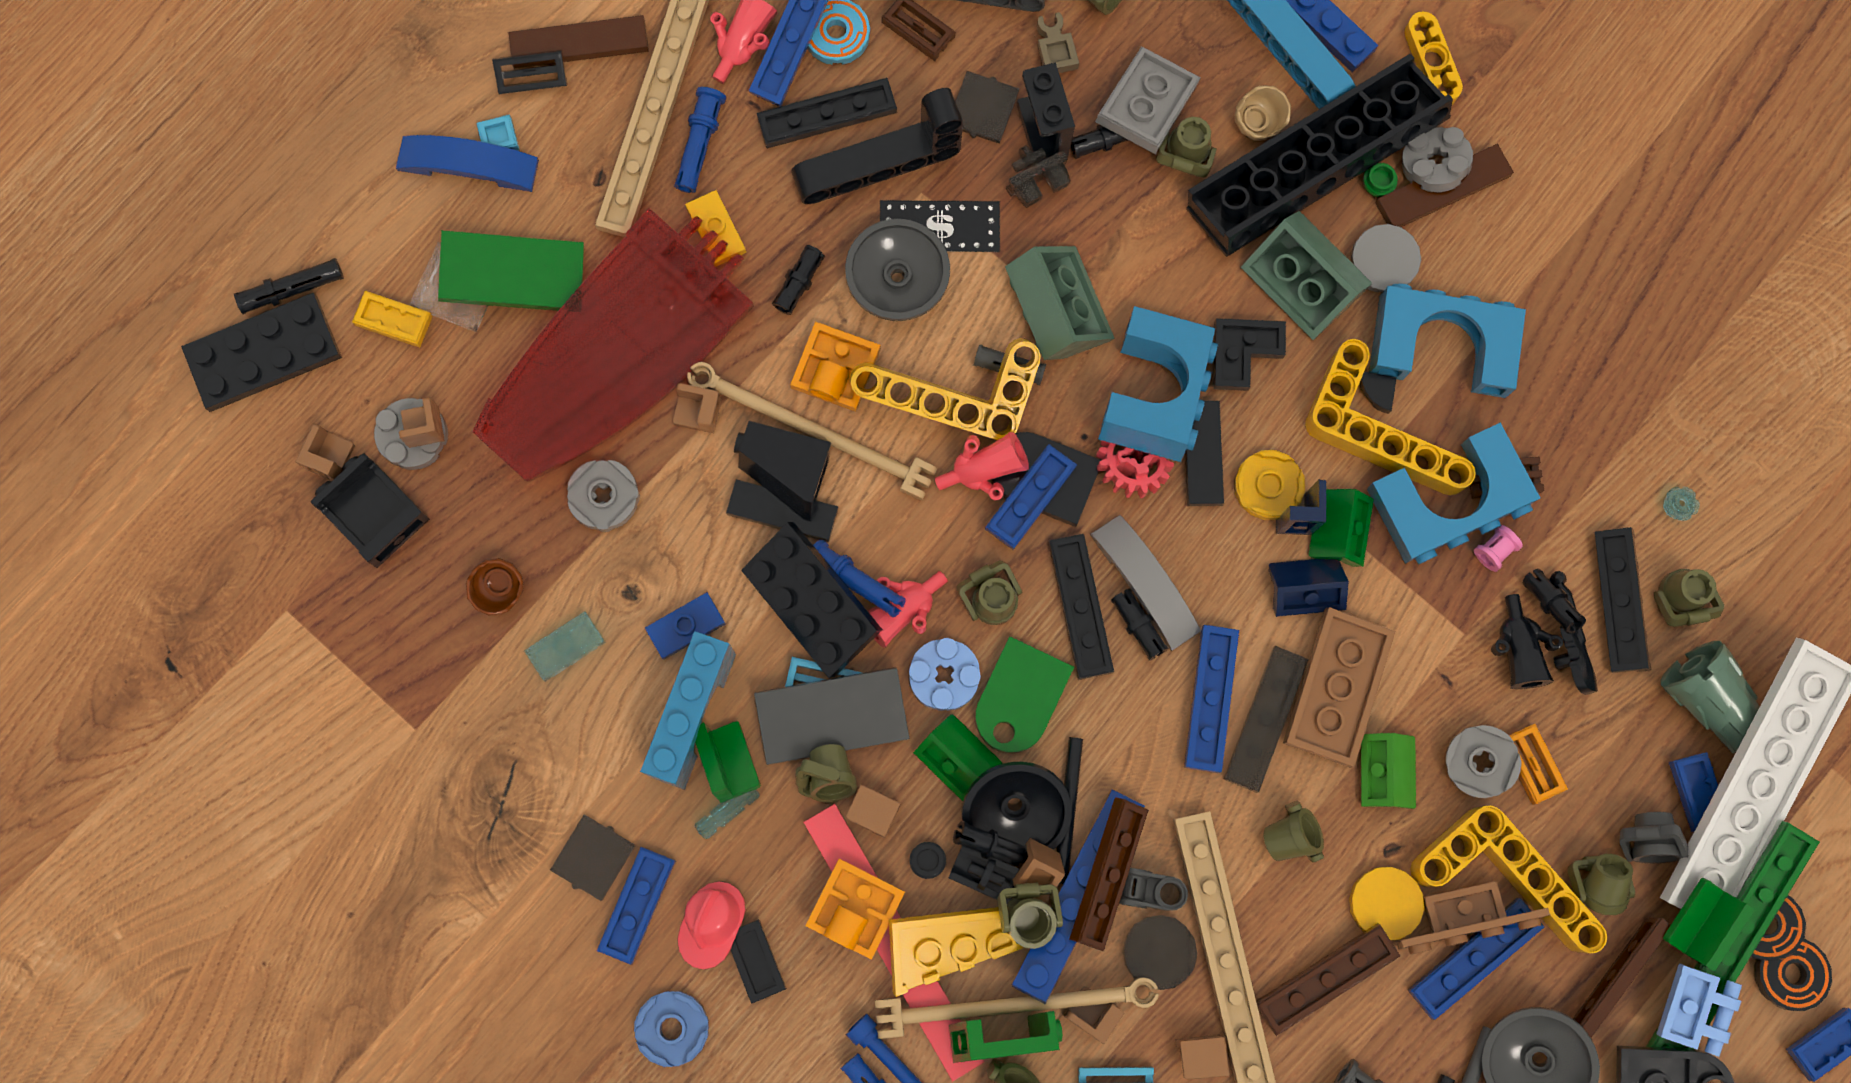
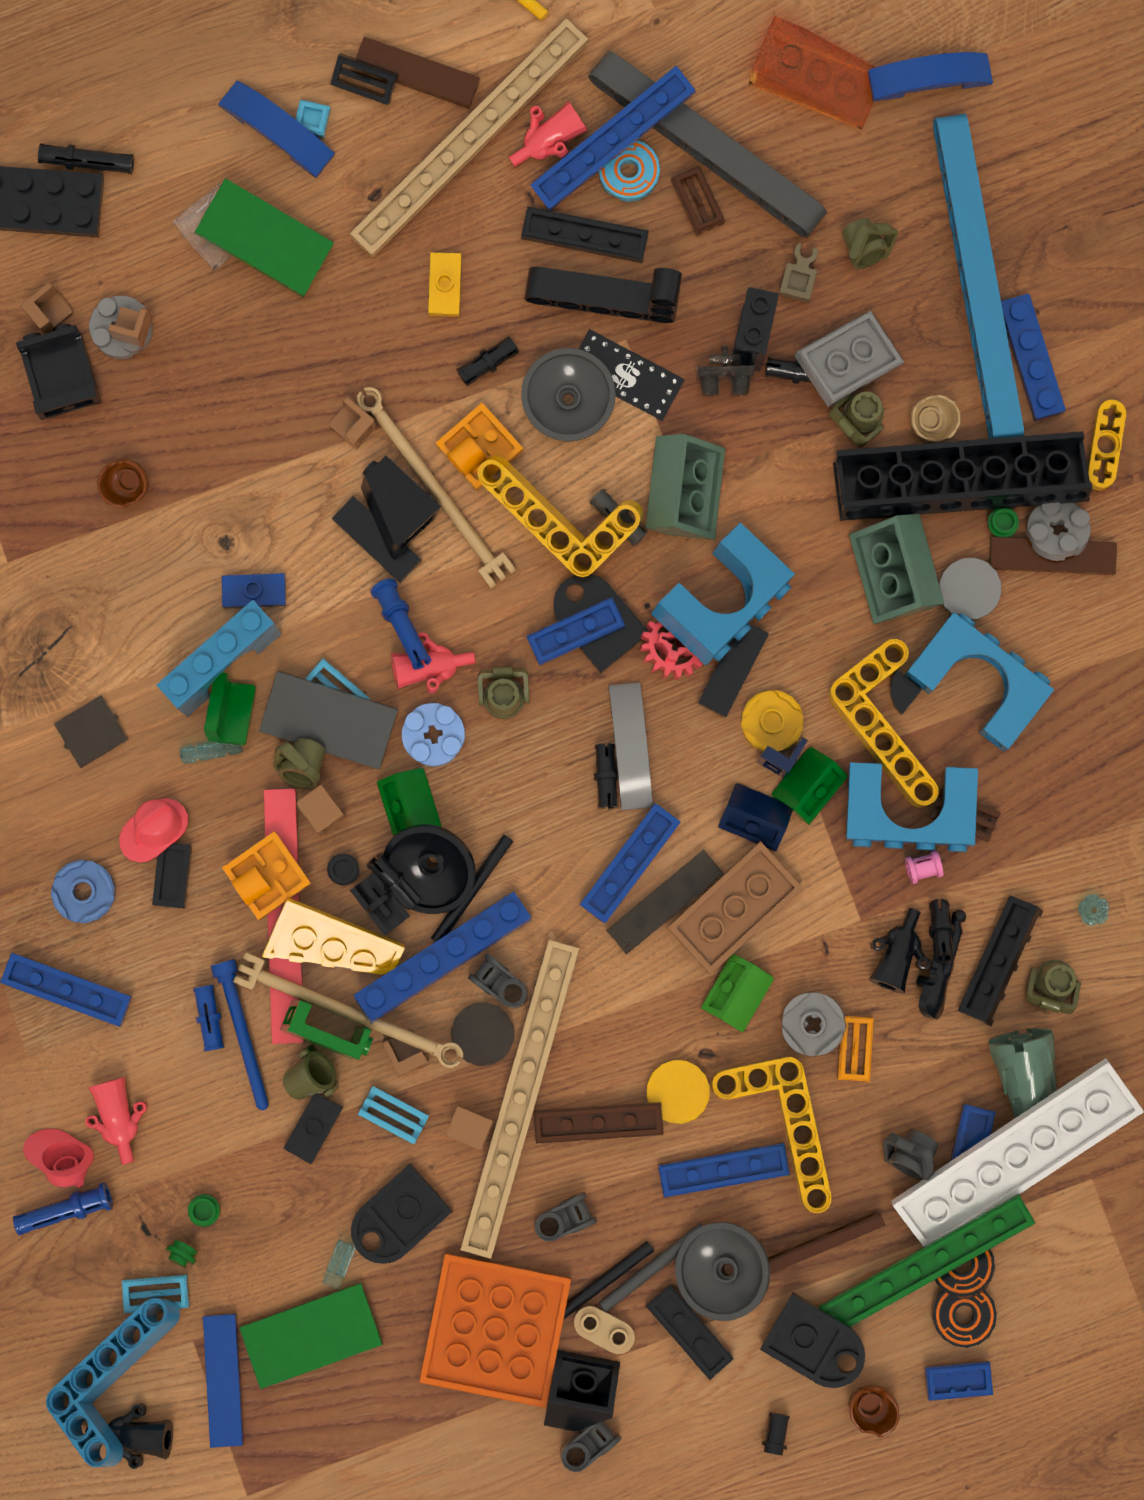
camera: 30 degrees right, 5 degrees up
yellow plate [352,291,433,348] -> none
clear red windscreen [472,208,754,482] -> none
clear light blue plate [524,611,606,682] -> none
light grey plate [567,460,640,532] -> none
blue tile [597,847,676,965] -> none
blue pin [674,87,726,193] -> none
black plate [741,522,883,678] -> none
coral piece [935,431,1029,500] -> none
clear smoke piece [956,71,1020,144] -> none
green tile [975,636,1074,753] -> none
olive piece [997,882,1063,949] -> none
medium nougat panel [1013,838,1065,903] -> none
black tile [1048,534,1114,680] -> none
reddish brown tile [1069,797,1149,952] -> none
black plate [1213,318,1286,391] -> none
olive piece [1264,801,1324,862] -> none
medium nougat bracket [1396,881,1550,954] -> none
olive piece [1567,854,1635,915] -> none
light blue plate [1656,963,1742,1057] -> none
green panel [1663,878,1755,972] -> none

